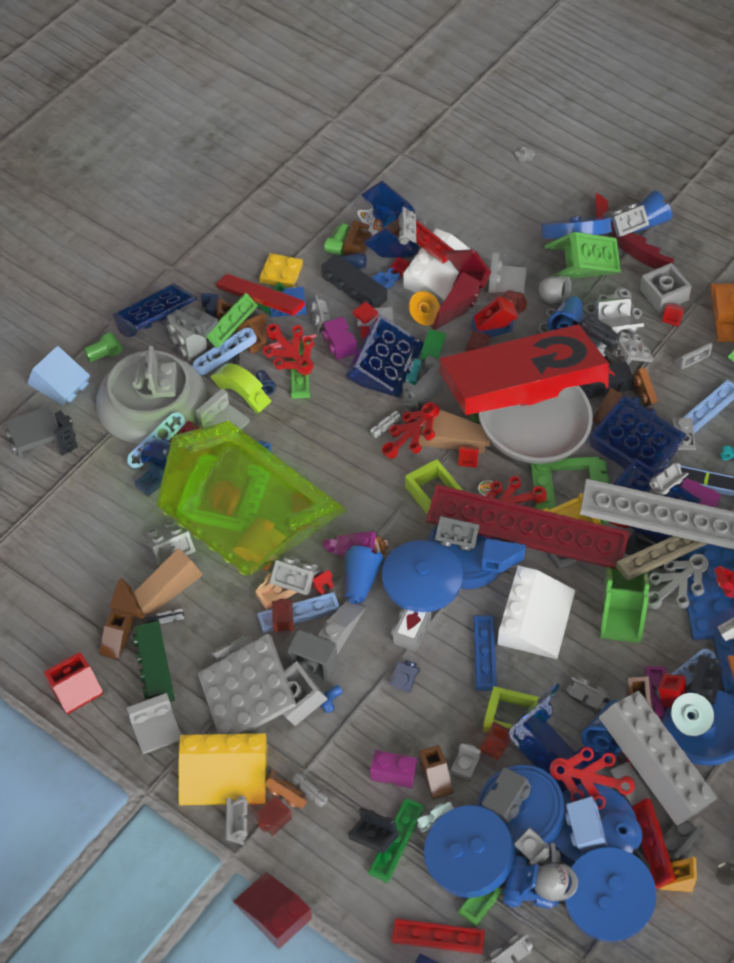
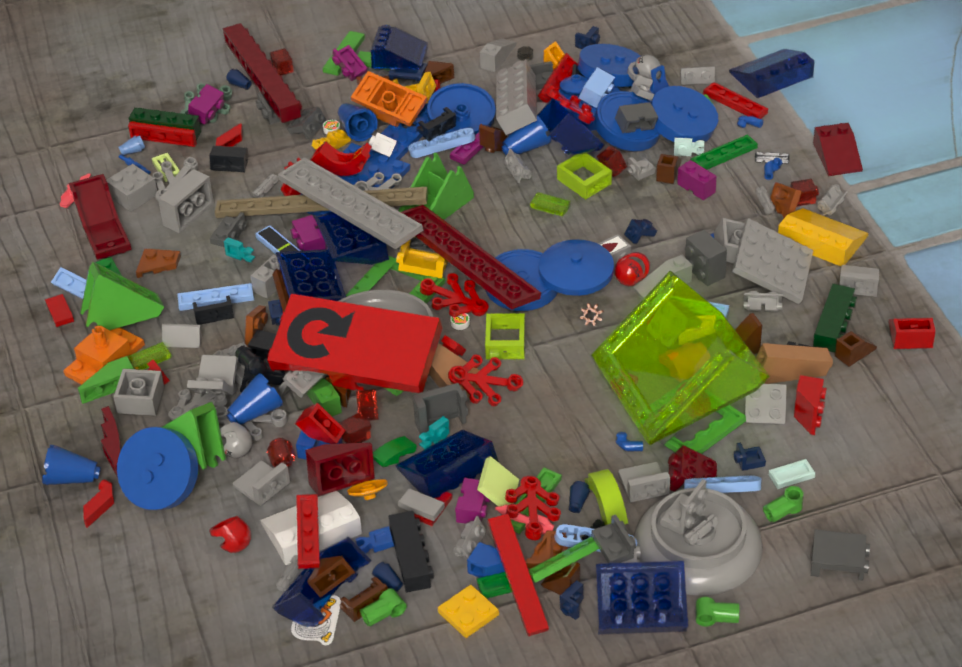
camera: 145 degrees left, 10 degrees down
light blue slope [27,346,90,406] -> none
black bracket [54,410,78,456] -> none
reddish brown slope [109,578,145,619] -> none
clear blue cylinder [139,438,178,474] -> none
clear red brick [272,599,294,632] -> none
magenta hinge [322,531,376,556] -> none
blue cone [345,546,384,604] -> none
black bracket [347,807,399,854] -> none
red tile [353,302,378,325] -> none
light grey axle [370,411,401,438] -> none
light grey hinge [398,207,416,244] -> none
dark grey bracket [435,516,480,551] -> none
dark red bracket [446,249,491,289] -> none
blue tile [473,616,497,691] -> none
blue slope [481,539,526,573] -> none
white slope [497,566,575,659] -> none
light grey plant [515,147,535,162] -> none
light grey bracket [603,203,649,237] -> none
light grey hinge [649,462,688,495] -> none
red panel [658,674,688,708] -> none
light aqua dish [671,693,714,736] -> none
none -> bright green slope [78,356,134,404]
none -> clear neon green tile [128,342,171,370]
none -> black hinge [192,295,234,325]
none -> red helmet [209,516,251,553]
none -> yellowish green tile [477,456,519,506]
none -> clear neon green tile [530,192,570,216]
none -> dark blue bracket [575,26,600,49]
none -> red helmet [615,252,650,287]
none -> reddish brown slope [729,313,762,359]
none -> blue arm [737,116,763,128]
none -> axle [755,152,790,164]
none -> bright green piece [763,486,803,522]
none -> blue arm [764,158,782,180]
none -> light aqua tile [769,459,815,489]
none -> red slope [794,375,827,435]

